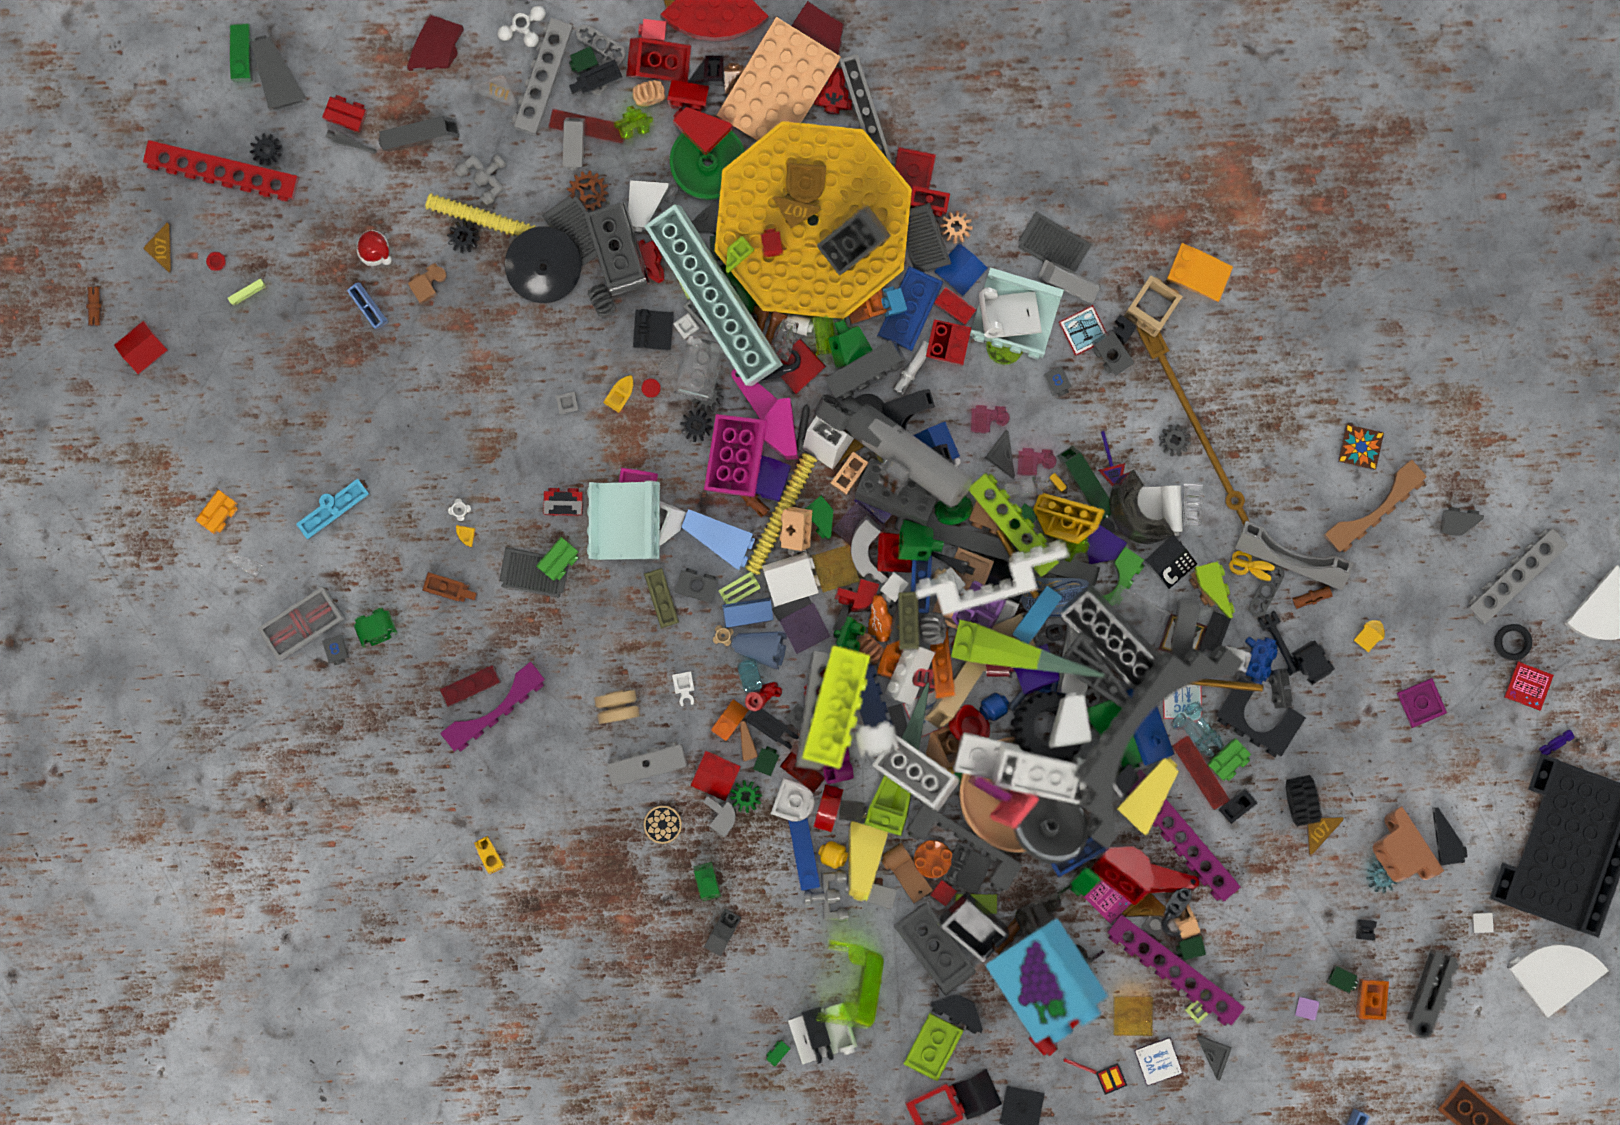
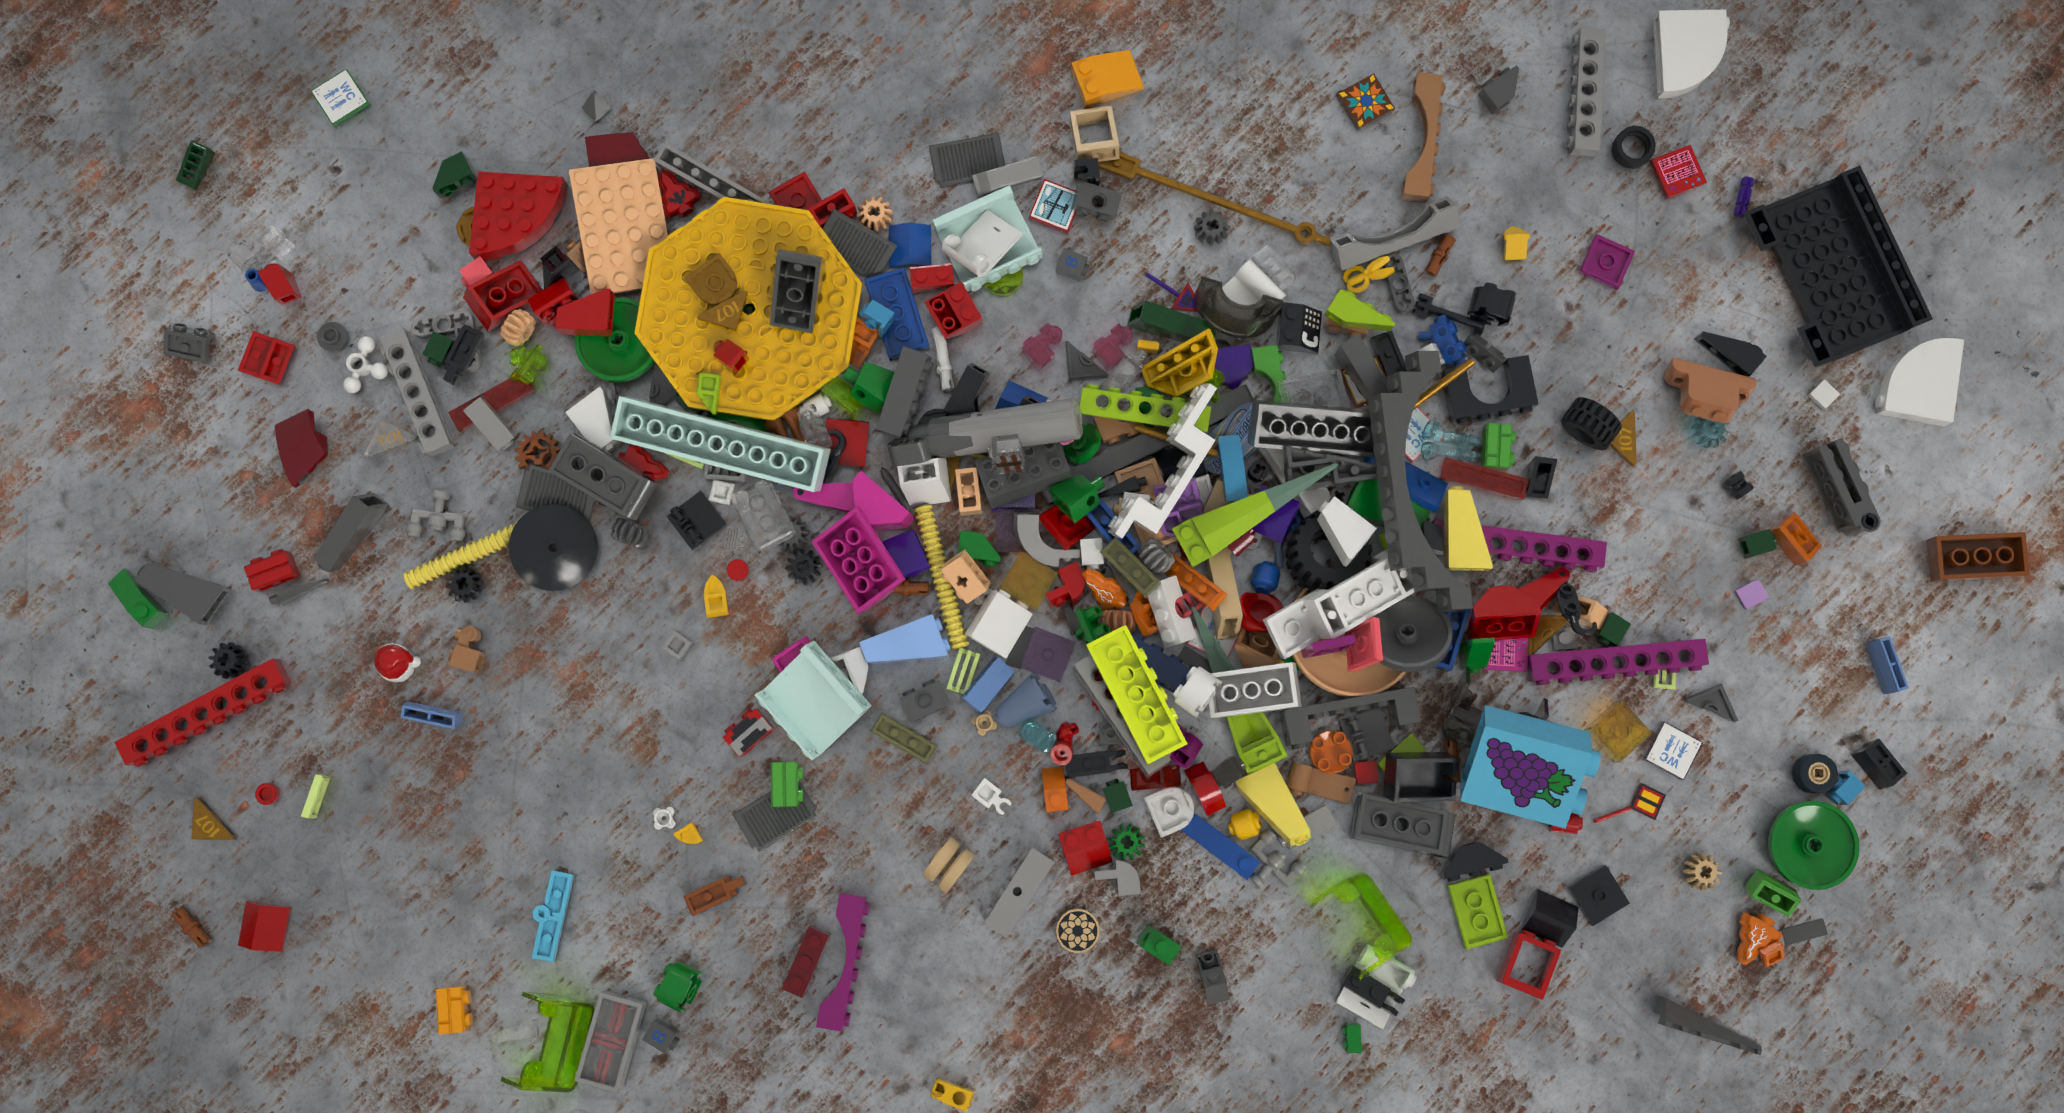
camera: 40 degrees left, 5 degrees down
none -> clear neon green windscreen [501,991,595,1092]

